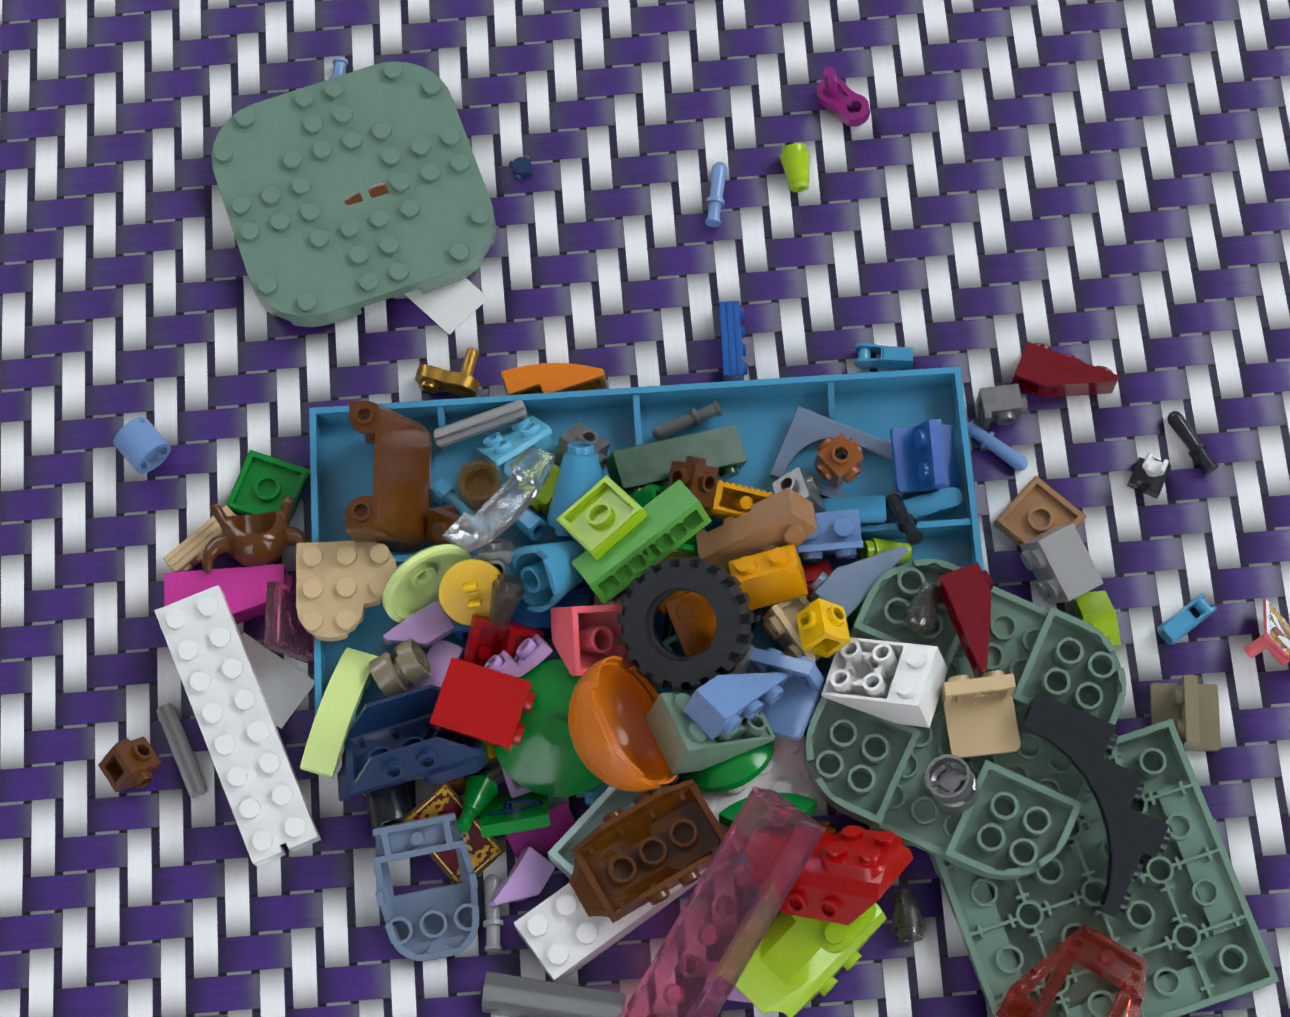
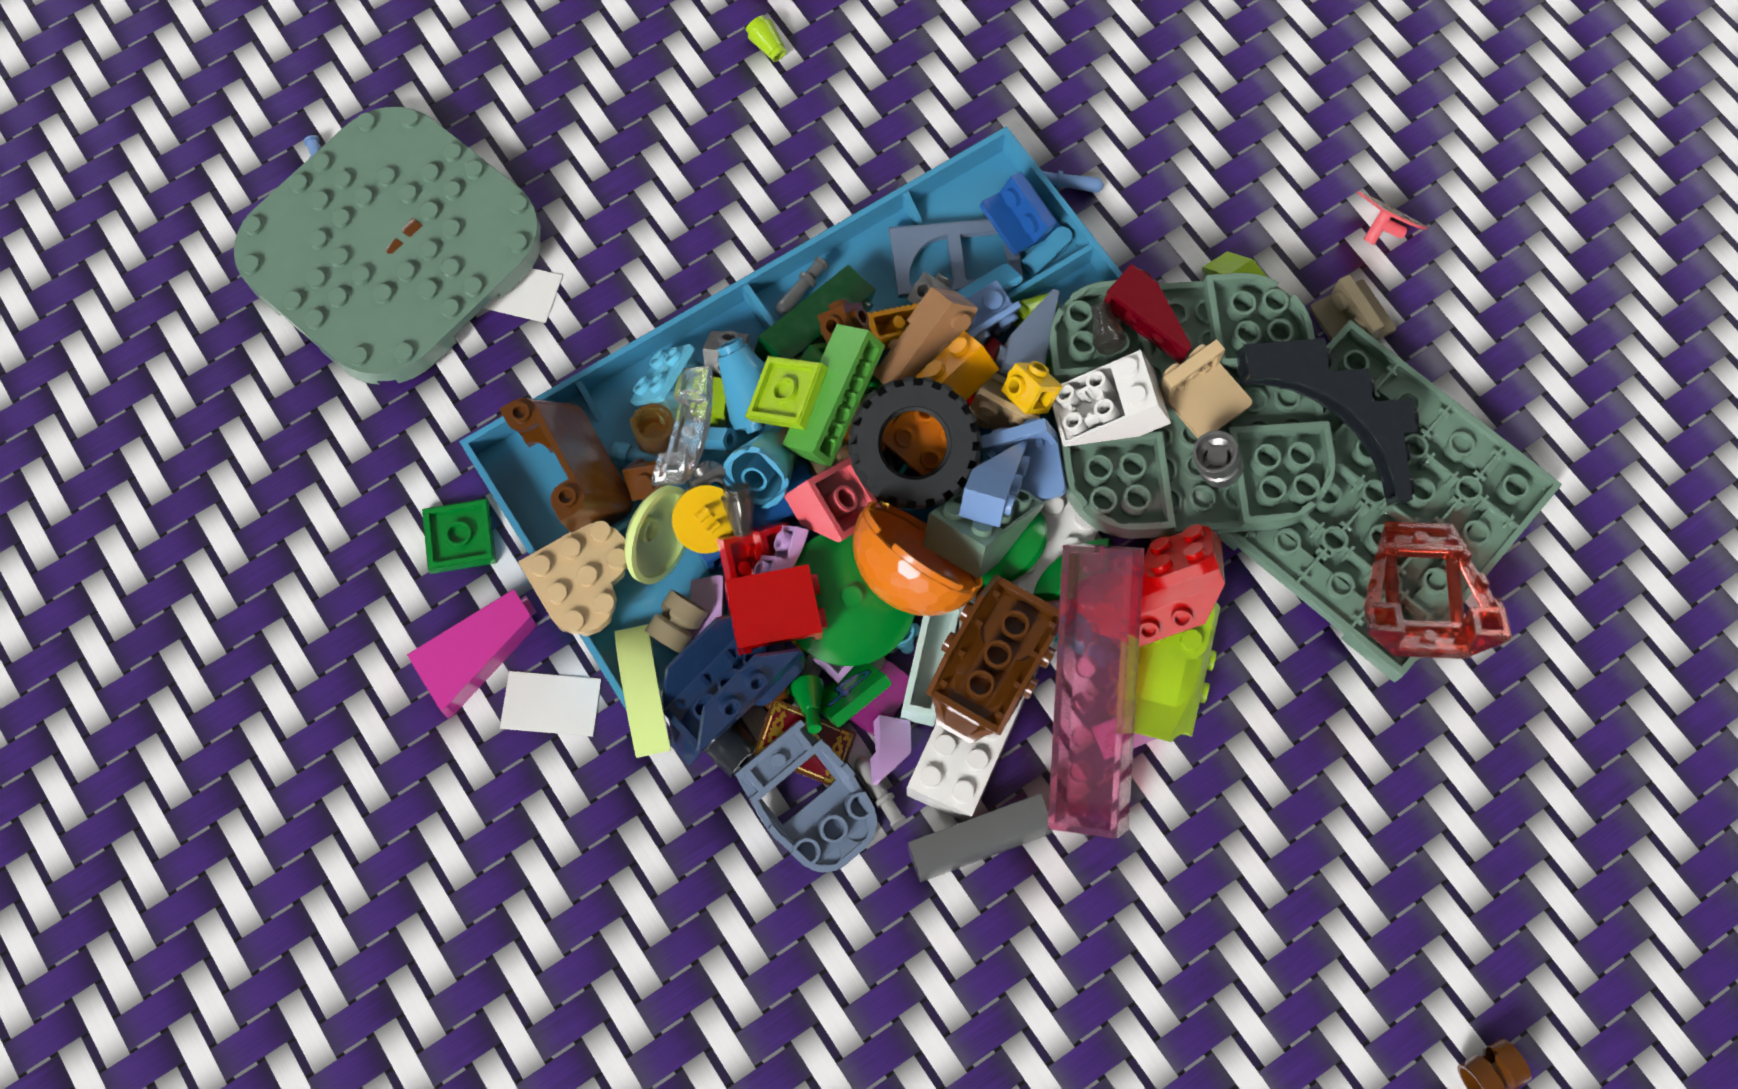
camera: 30 degrees left, 0 degrees up
reddish brown brick [98,737,162,792] -> none
medium blue piece [113,417,171,474] -> none
white piece [154,585,321,867] -> none
light grey axle [156,703,208,798] -> none
tan piece [163,505,236,572] -> none
reddish brown piece [202,496,312,574] -> none
clear pink tile [264,581,314,663] -> none
lavender slope [382,601,455,648] -> none
pearl gold piece [415,348,480,398] -> none
light grey axle [433,400,527,448] -> none
orange slope [501,363,606,395] -> none
dark blue piece [509,155,535,181] -> none
medium blue piece [705,162,727,227] -> none
blue piece [719,301,748,382] -> none
dark orange brick [814,433,864,489] -> none
dark azure bar [854,343,913,370] -> none
black piece [886,493,923,545] -> none
clear smoke cone [892,889,926,944] -> none
flat silver brick [976,384,1028,430] -> none
medium nougat tile [993,476,1087,546] -> none
dark red slope [1011,342,1119,398] -> none
light grey brick [1019,523,1104,604] -> none
black piece [1127,453,1171,499] -> none
dark azure bar [1157,593,1217,646] -> none
black piece [1167,411,1219,475] -> none

